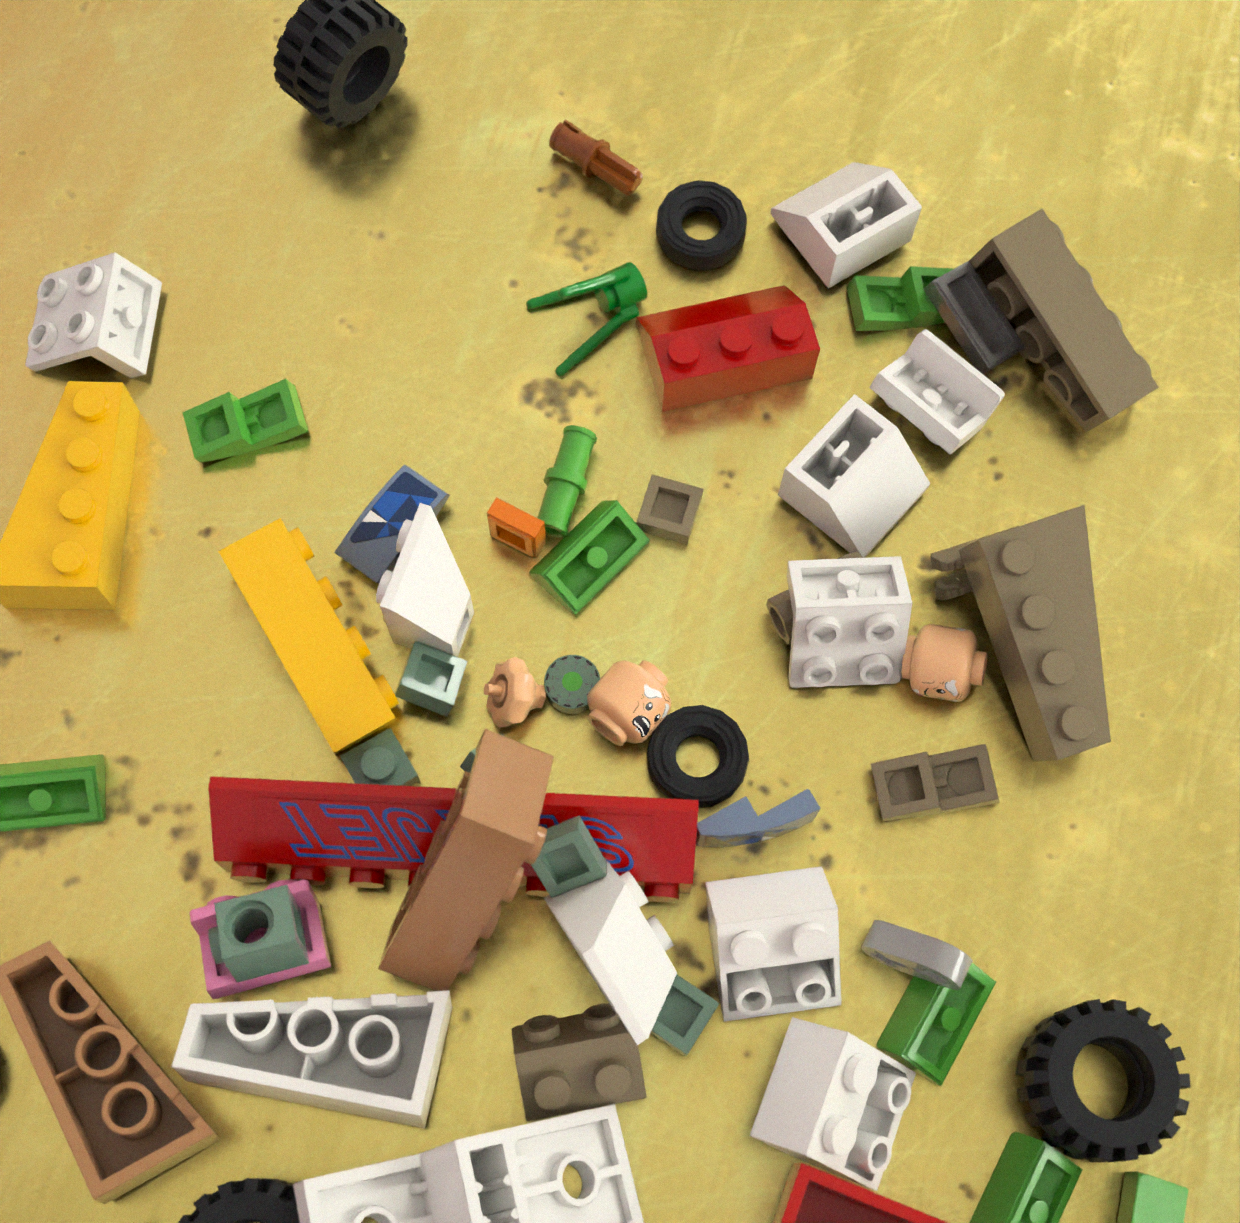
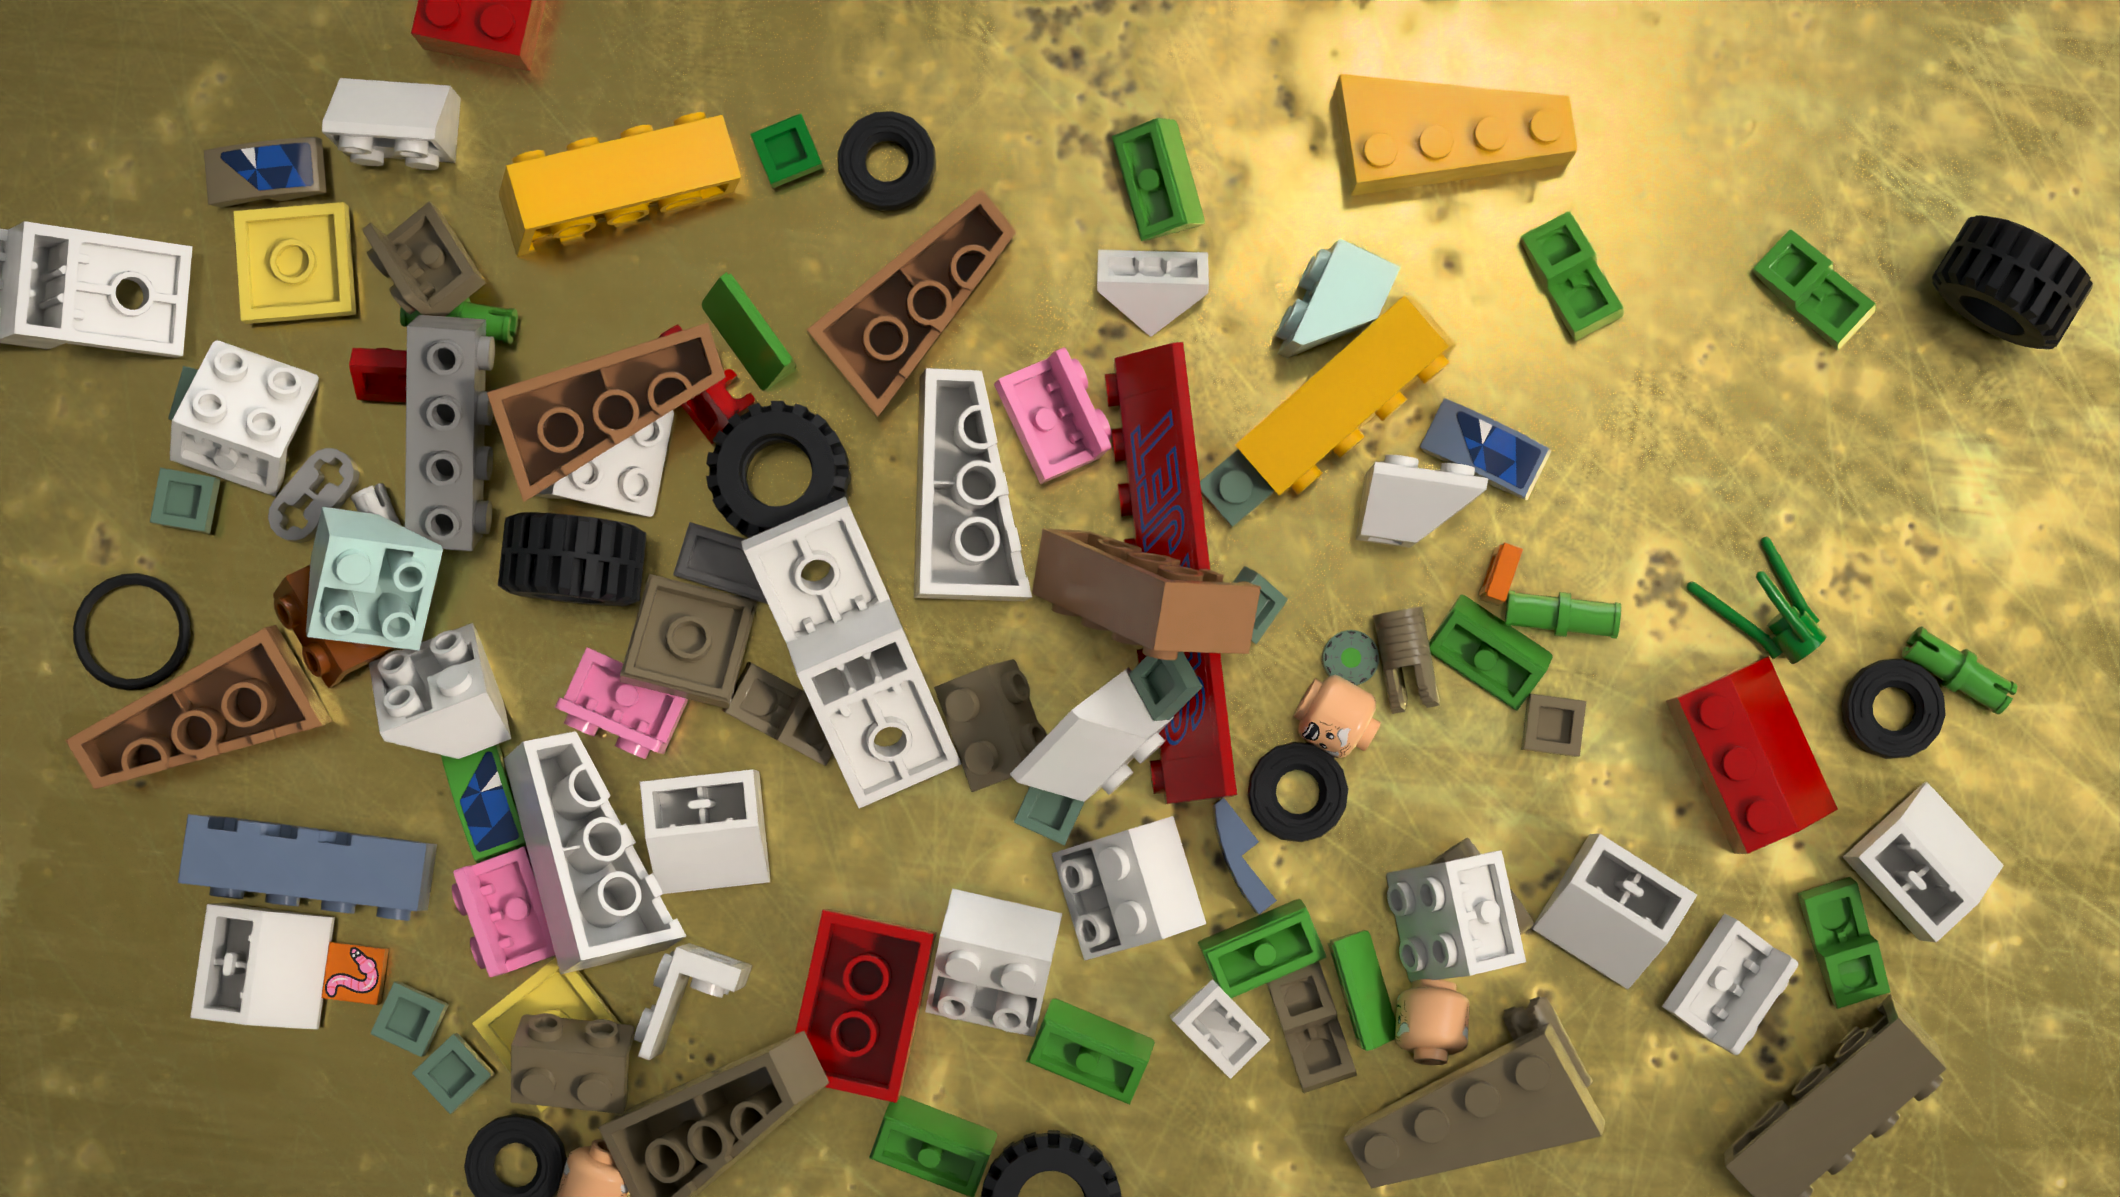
camera: 85 degrees right, 15 degrees up
white bracket [25,252,162,378] -> none
sand green brick [208,885,309,983] -> none
sand green plate [395,641,468,716] -> none
light nougat piece [484,657,546,728] -> none
dark orange axle [549,120,643,196] -> none
light grey beam [861,920,973,990] -> none
flat silver tile [924,261,1025,374] -> none
none -> white slope [1097,250,1209,337]
none -> white slope [1169,979,1270,1079]
none -> bright green slope [1198,899,1327,998]
none -> light aqua slope [1275,238,1401,358]
none -> bright green slope [1328,930,1396,1051]
none -> dark tan hinge [1373,606,1440,714]
none -> bright green slope [1753,229,1876,350]
none -> bright green pin [1902,626,2018,715]

